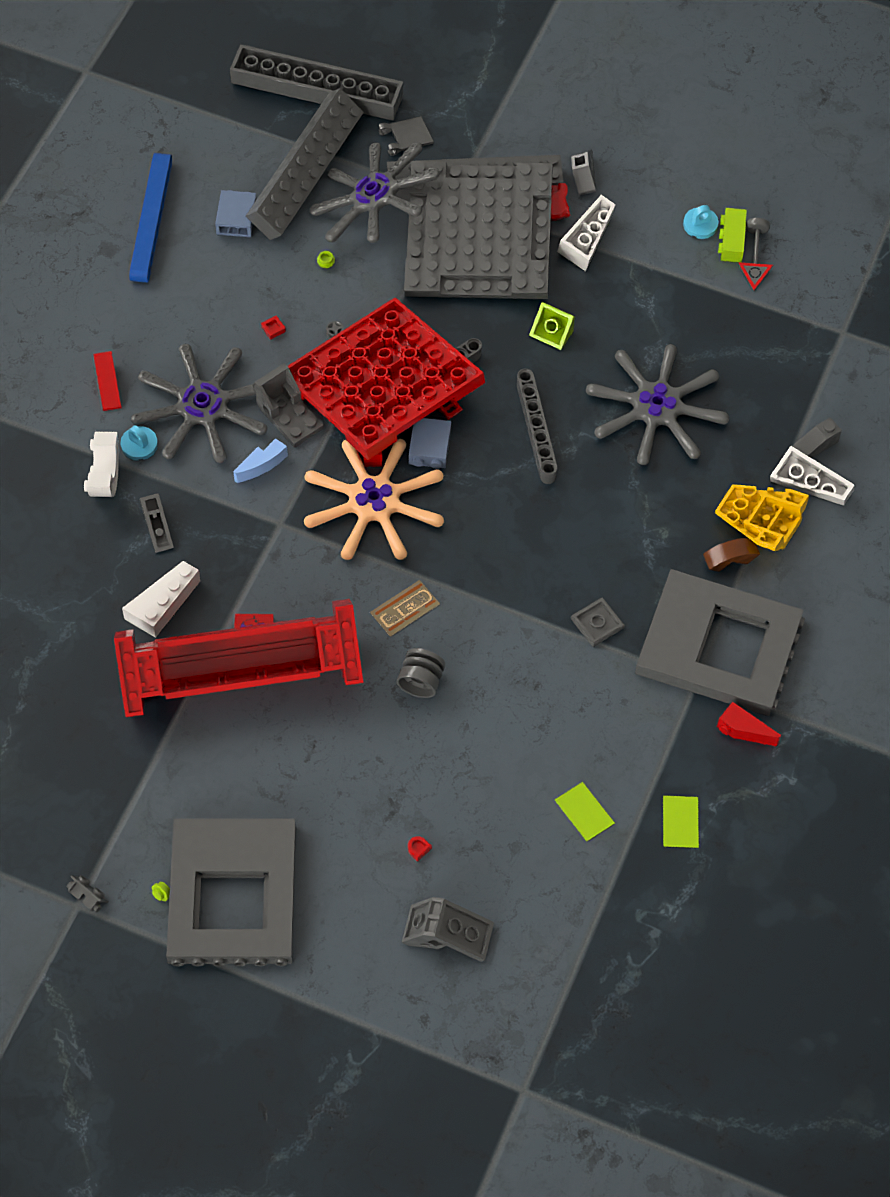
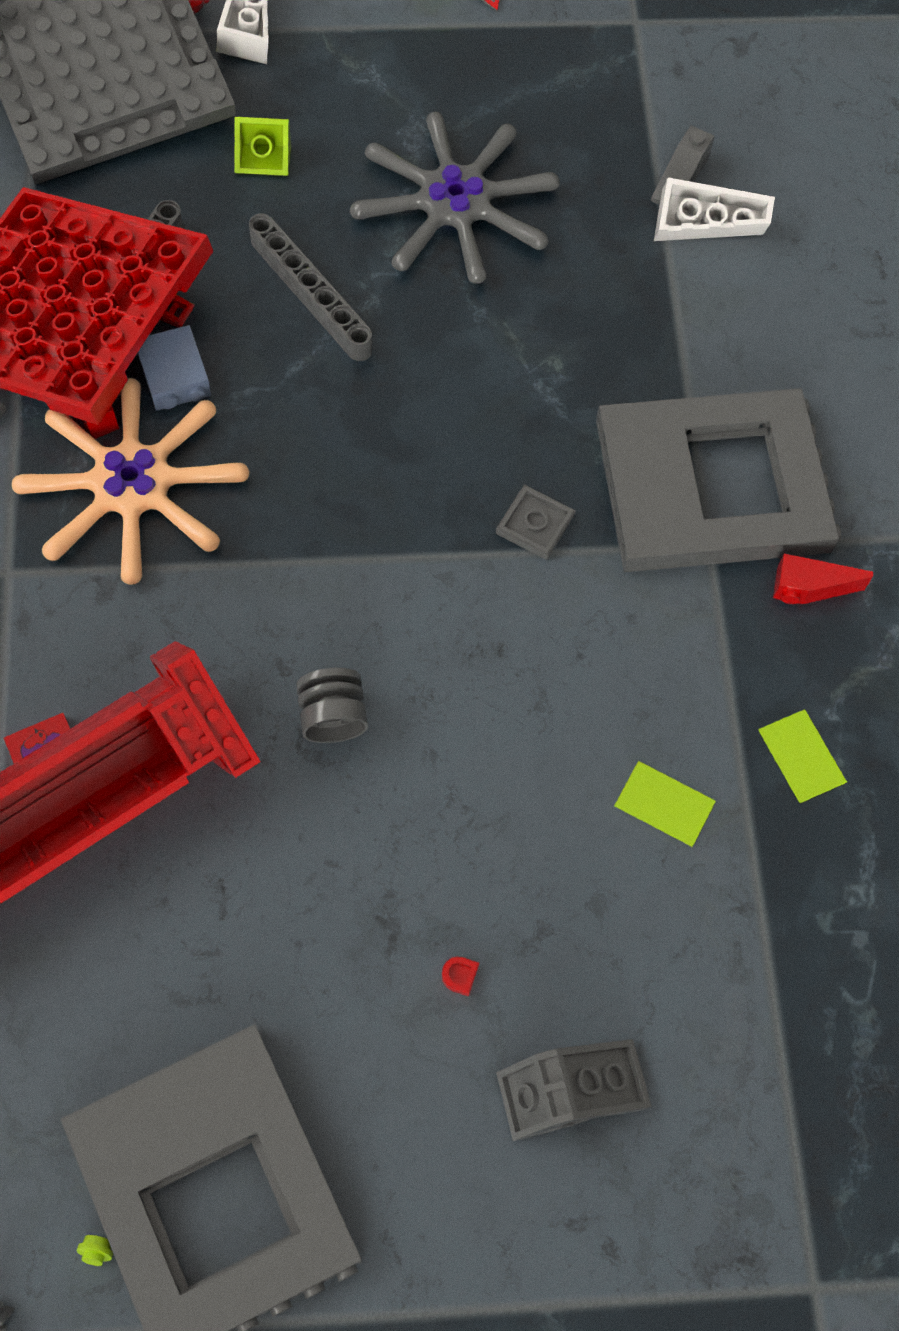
camera: 30 degrees left, 5 degrees up
sticker [370,580,440,637] -> none
reddish brown brick [703,538,760,572] -> none
yellow wedge [715,485,809,551] -> none

